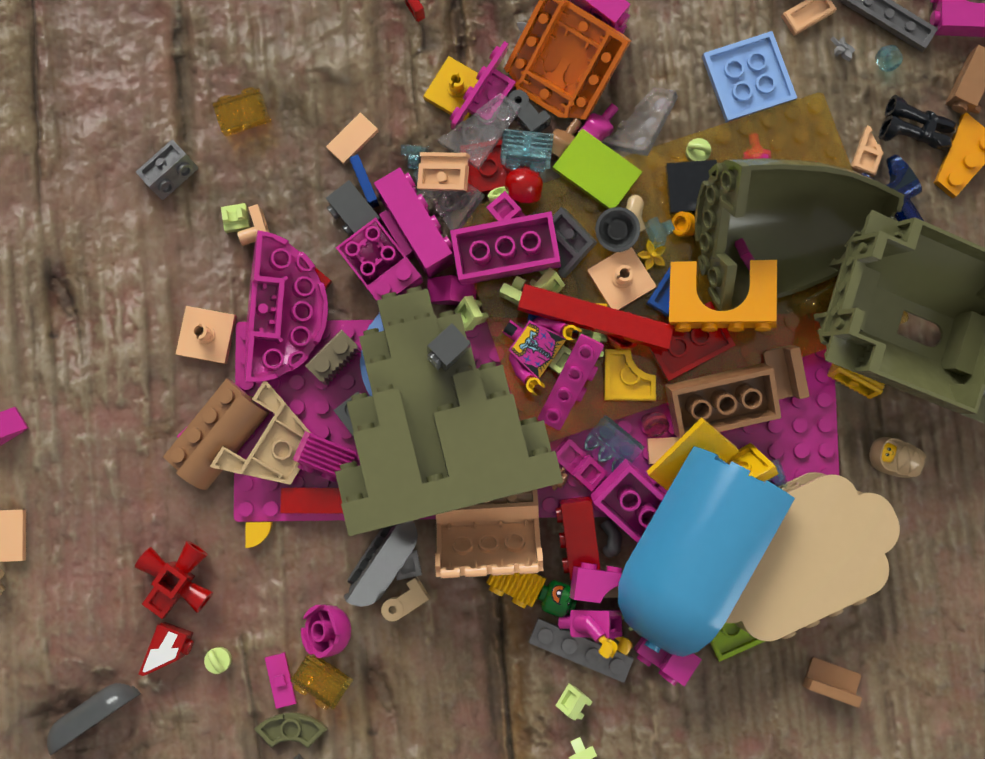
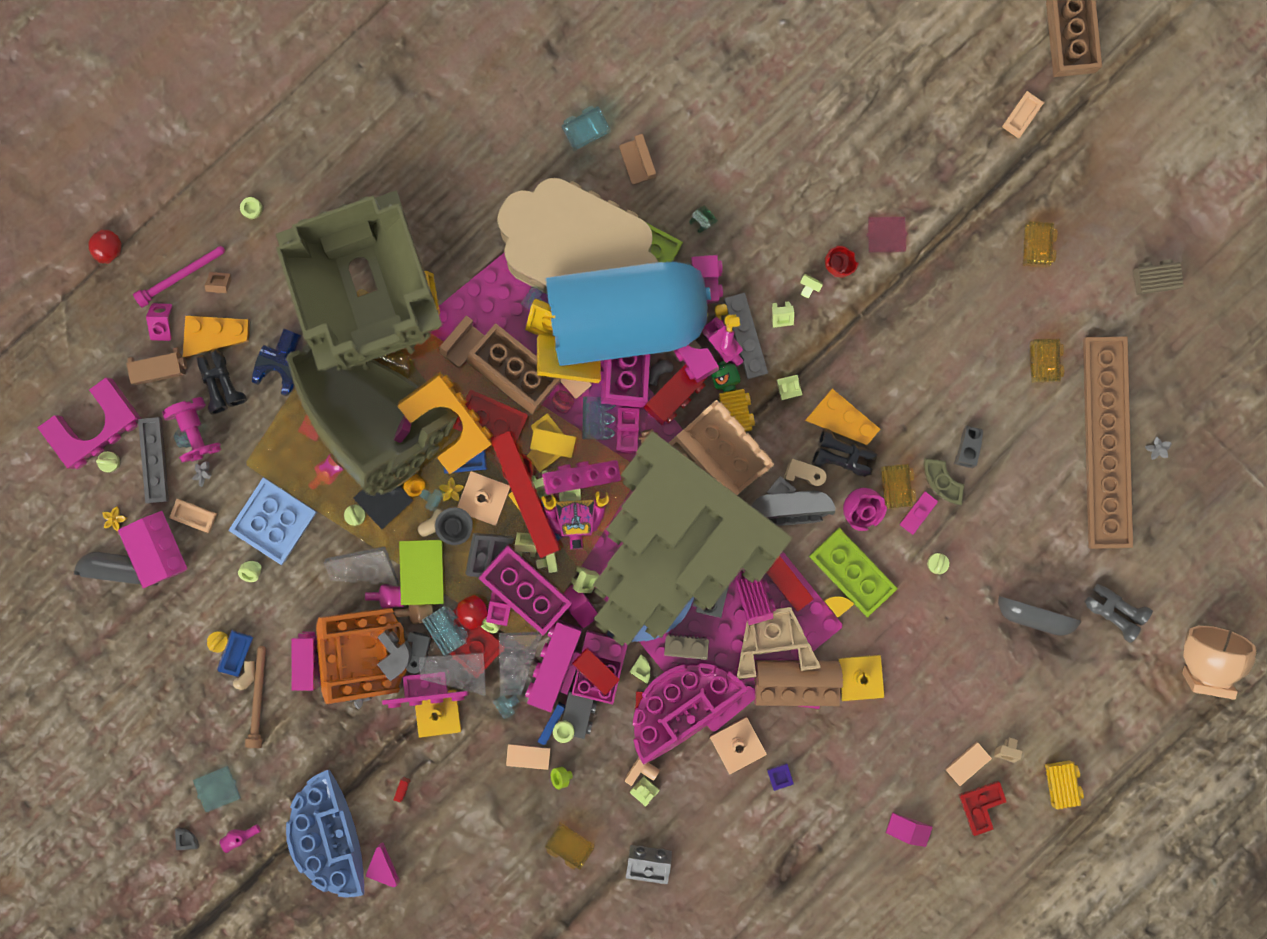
camera: 125 degrees left, 5 degrees up
red brick [135,541,213,619] -> none
slope [139,622,194,676] -> none
light nougat plate [417,152,470,191] -> none
dark grey brick [427,323,471,372] -> none
light nougat tile [850,125,883,178] -> none
tan piece [869,437,926,478] -> none
none -> dark pink piece [162,397,222,463]
none -> yellowish green tile [238,561,262,582]
none -> flat silver brick [377,629,411,681]
none -> yellow tile [530,428,576,458]
none -> lime tile [551,767,573,789]
none -> yellowish green tile [553,721,574,743]
none -> clear light blue brick [561,106,611,151]
none -> red slope [572,648,620,695]
none -> yellowish green tile [630,654,651,683]
none -> clear green tile [689,205,718,233]
none -> dark purple tile [767,763,794,791]
none -> yellowish green tile [776,375,802,400]
none -> light orange wing [805,388,881,445]
none -> lime tile [809,527,898,618]
none -> black piece [812,428,878,477]
none -> yellow tile [838,655,884,701]

